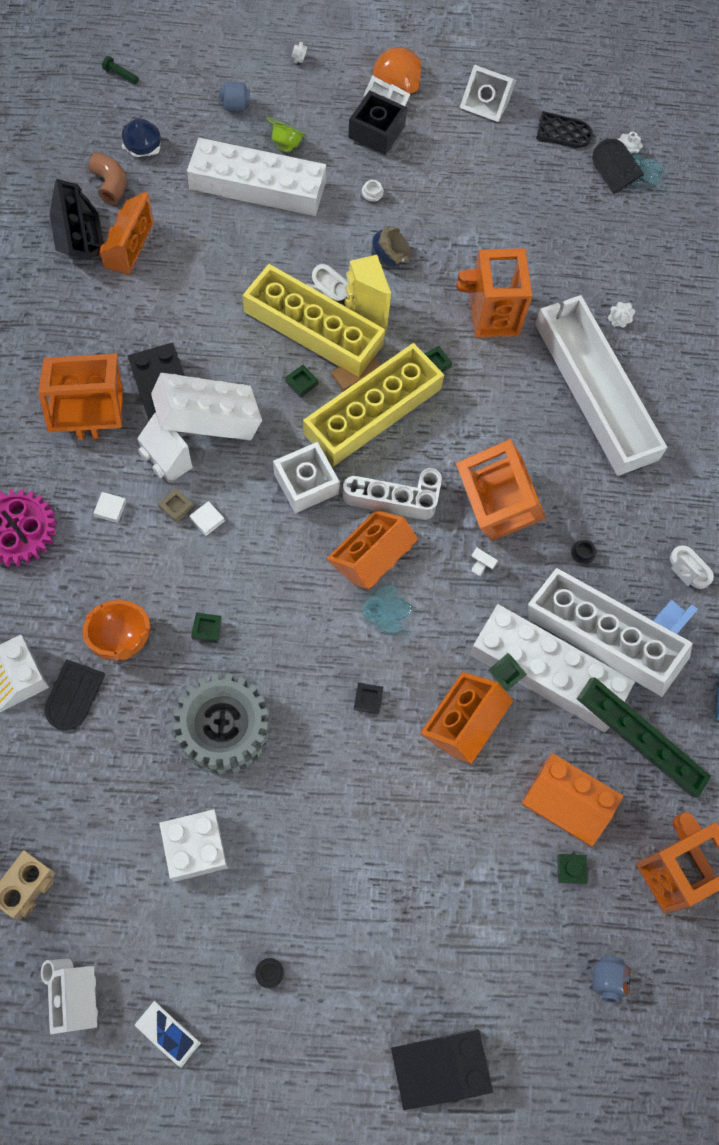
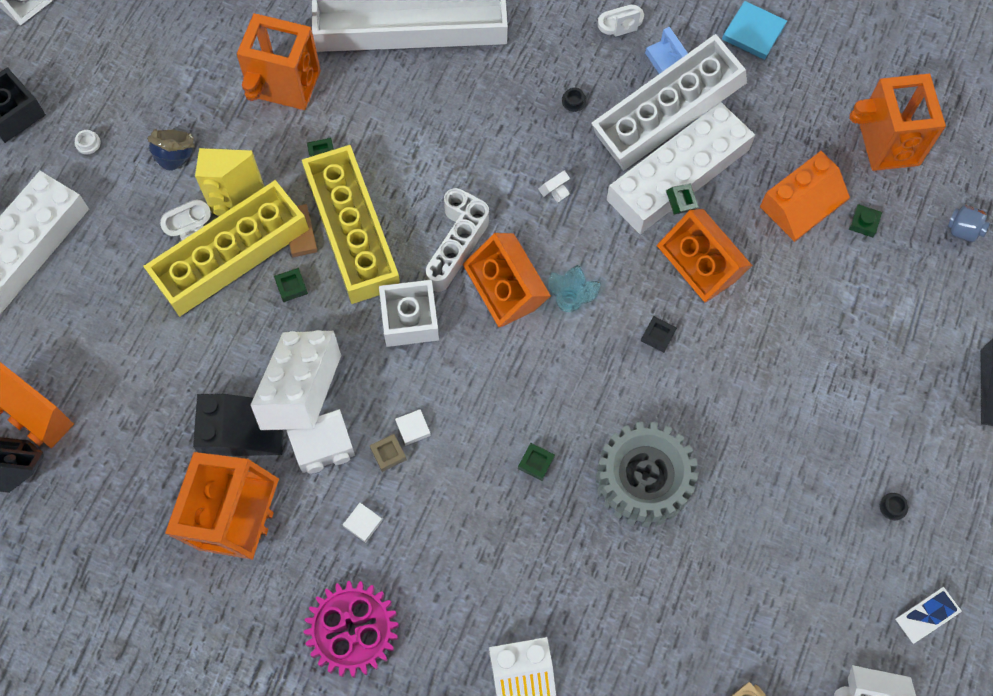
camera: 65 degrees left, 0 degrees up
black window [44,659,106,731] -> none
orange cylinder [82,599,150,661] -> none
white brick [159,809,228,882] -> none
orange piece [456,439,547,541] -> none
dark green plate [577,677,711,798] -> none

